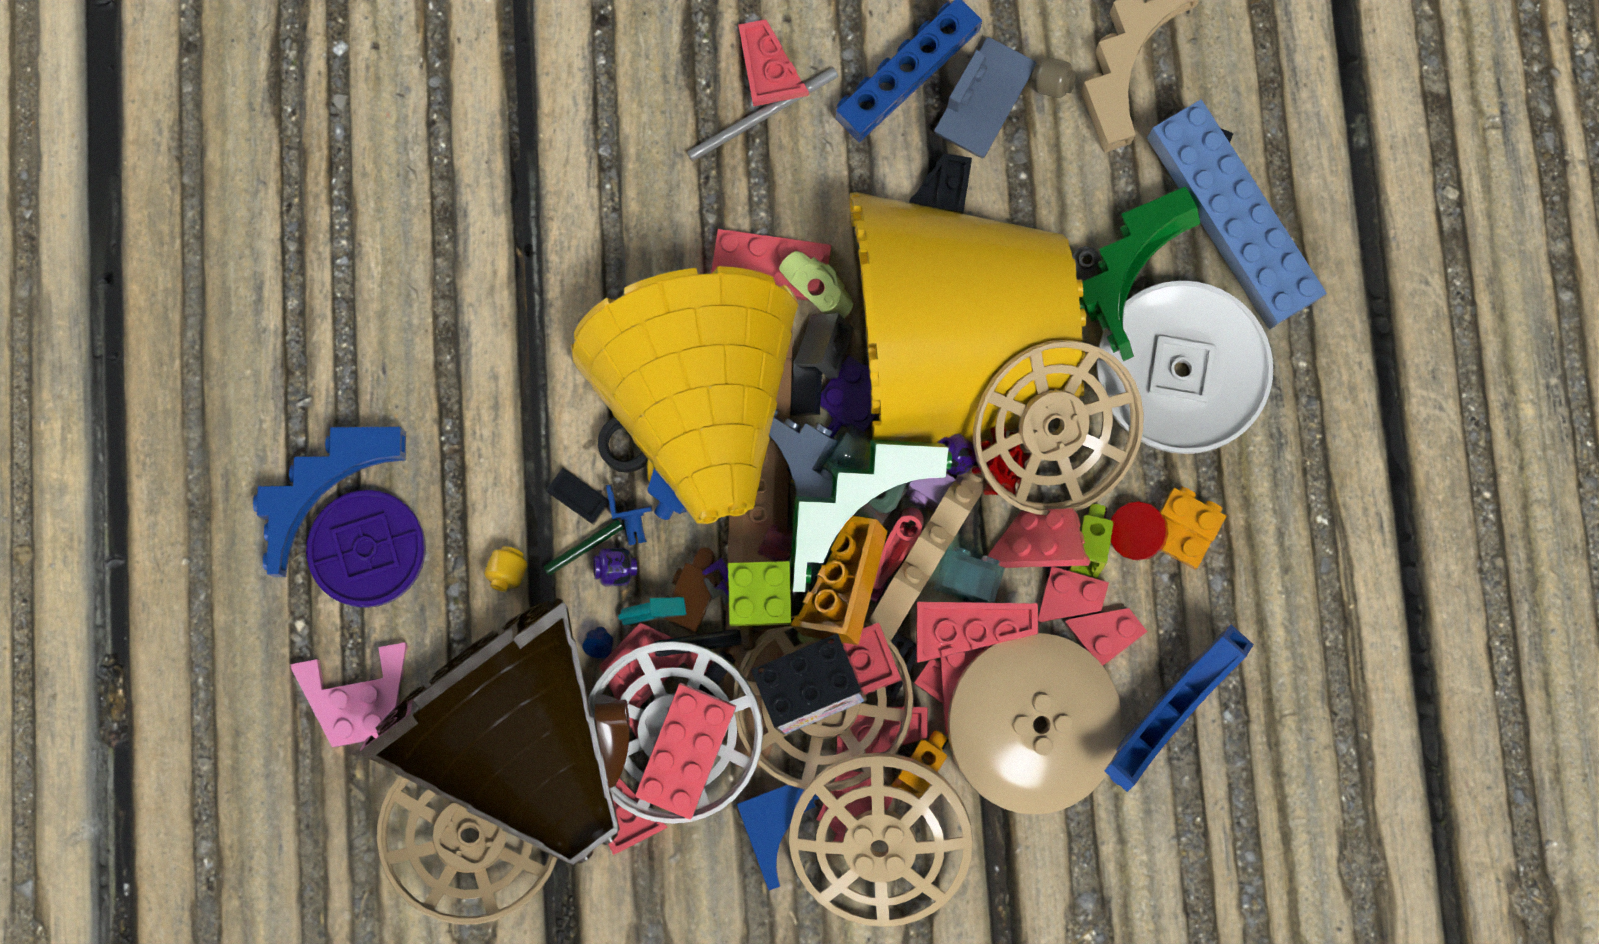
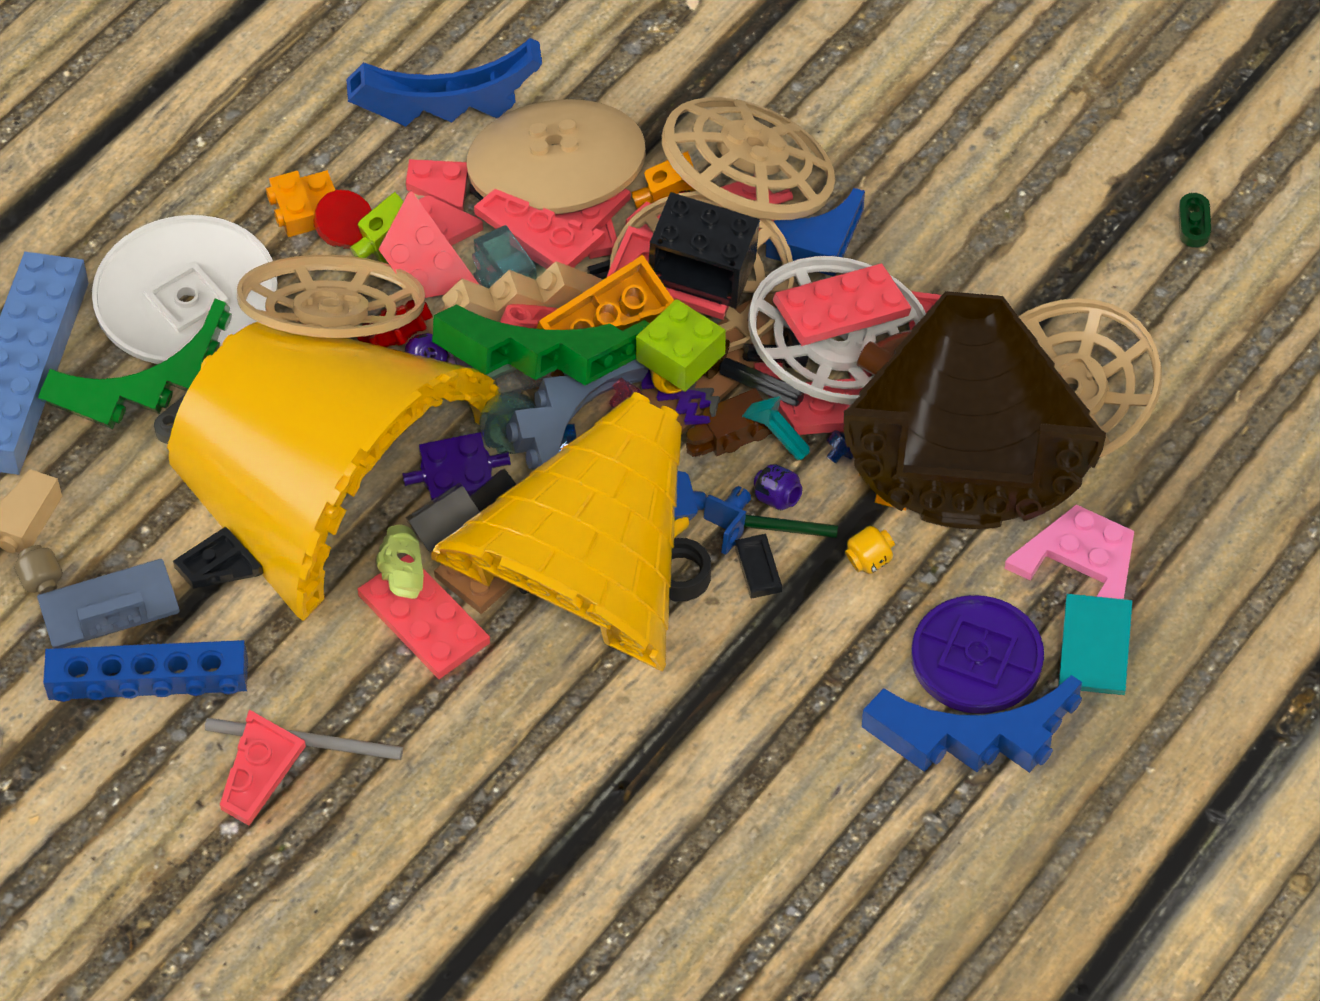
camera: 140 degrees left, 25 degrees down
none -> teal tile [1058,594,1132,696]

